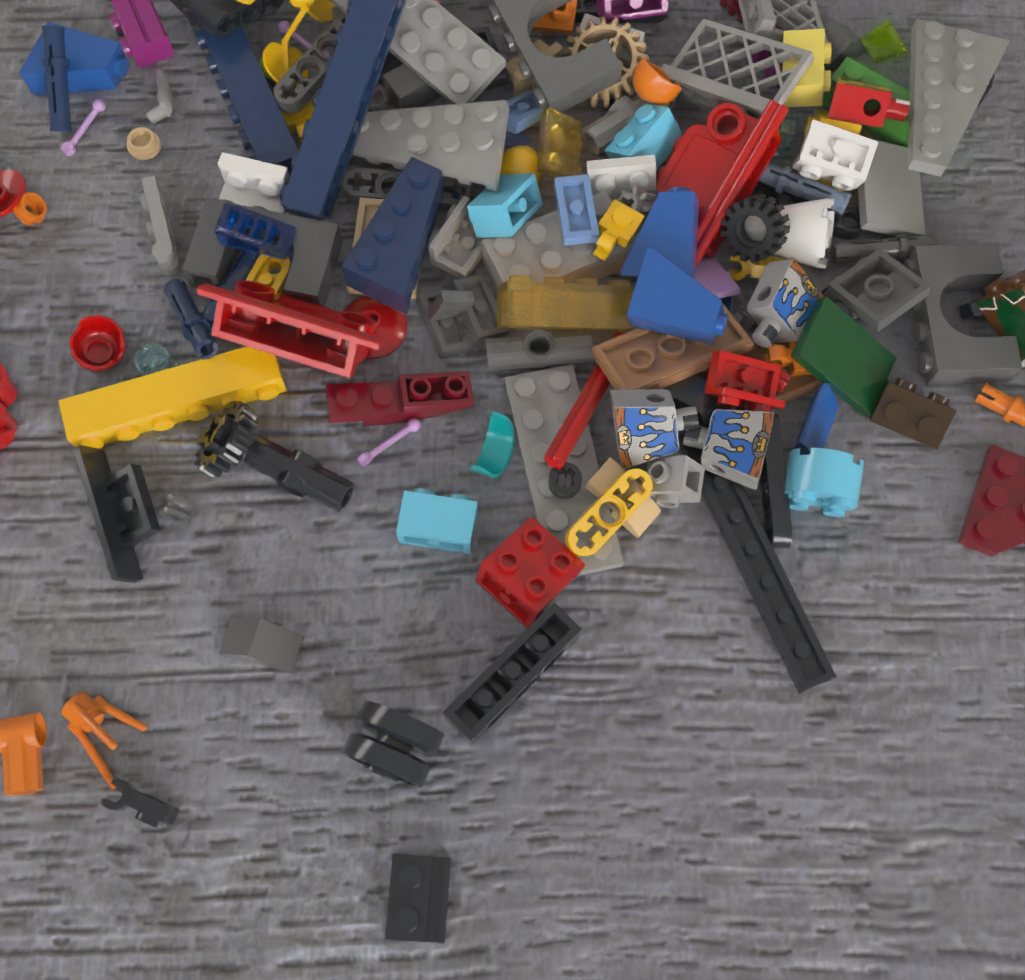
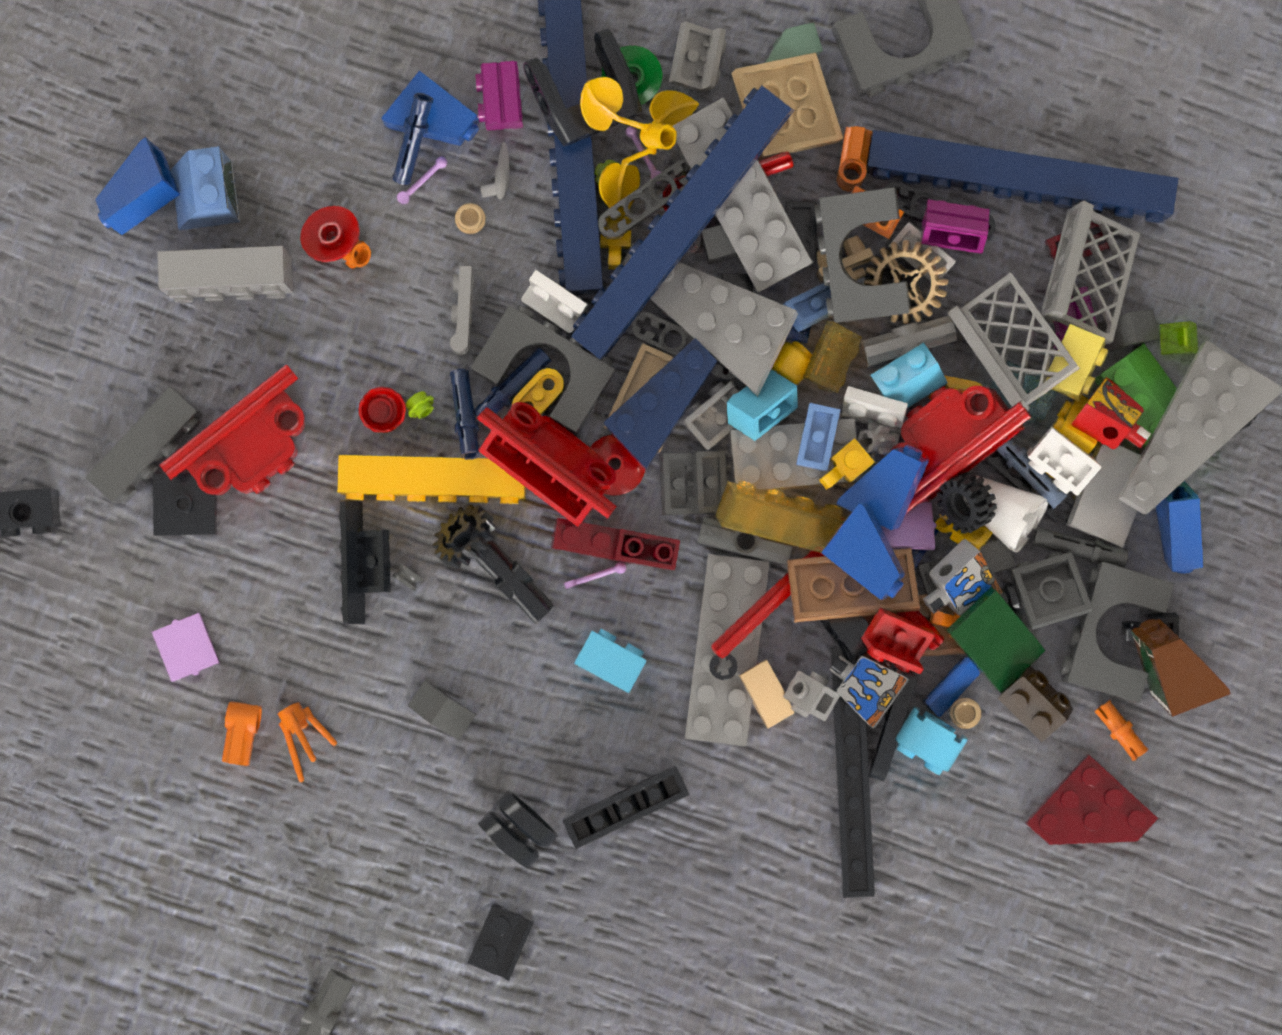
camera: 25 degrees right, 15 degrees up
black plate [101,778,180,828] -> none
clear light blue wheel [134,343,176,376] -> none
clear blue slope [215,202,297,260] -> none
flat silver tile [428,290,475,320] -> none
teal helmet [470,411,515,478] -> none
red bracket [475,517,585,628] -> none
yellow beam [565,469,653,556] -> none
torso [610,389,699,469] -> none
orange hair [632,57,682,106] -> none
none -> lime plate [406,391,434,419]
none -> tan plate [950,698,981,729]
none -> blue slope [1156,480,1203,574]

